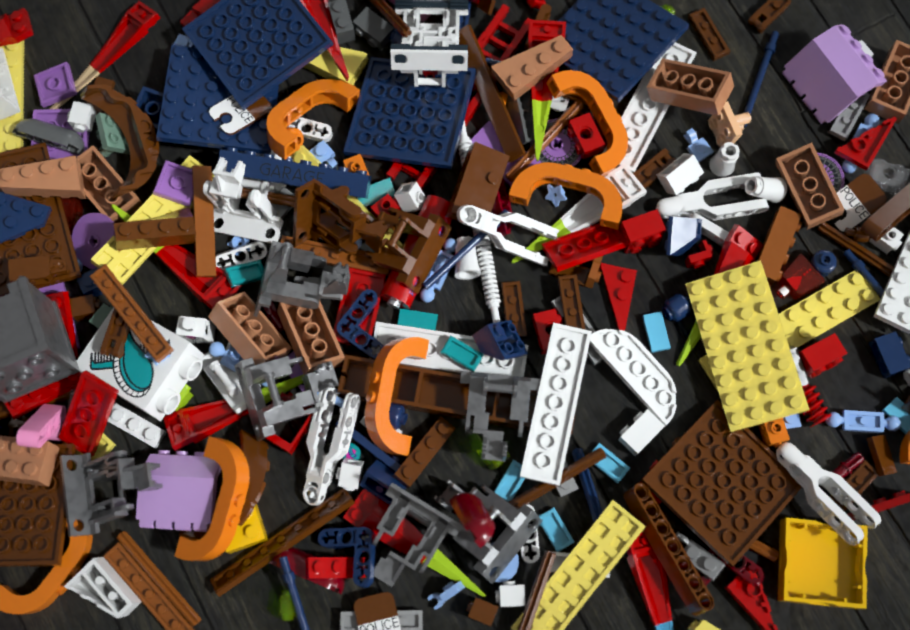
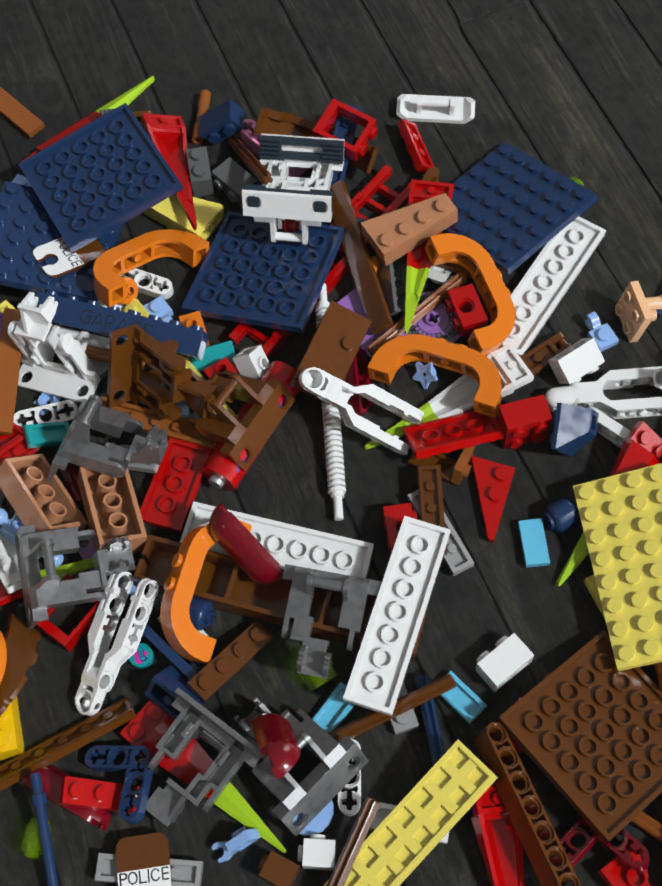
camera: 10 degrees right, 10 degrees down
white brick [336,458,364,491] -> none
dark blue beam [337,289,384,360] -> none
teal tile [397,308,438,331] -> none
light blue plate [420,238,457,303] -> none
dark blue bar [422,209,508,290] -> none
teal tile [441,336,484,372] -> none
white plant [455,236,481,280] -> none
dark blue slope [472,320,528,361] -> none
reddish brown tile [501,281,527,338] -> none
medium azure tile [539,507,574,552] -> none
white plate [589,329,677,426] -> none
nougat brick [647,58,734,116] -> none
light grey hinge [676,532,725,581] -> none
red bracket [685,239,713,269] -> none
reddish brown tile [688,8,730,61] -> none
white plant [709,142,740,177] -> none
none -> dark red brick [209,503,284,584]

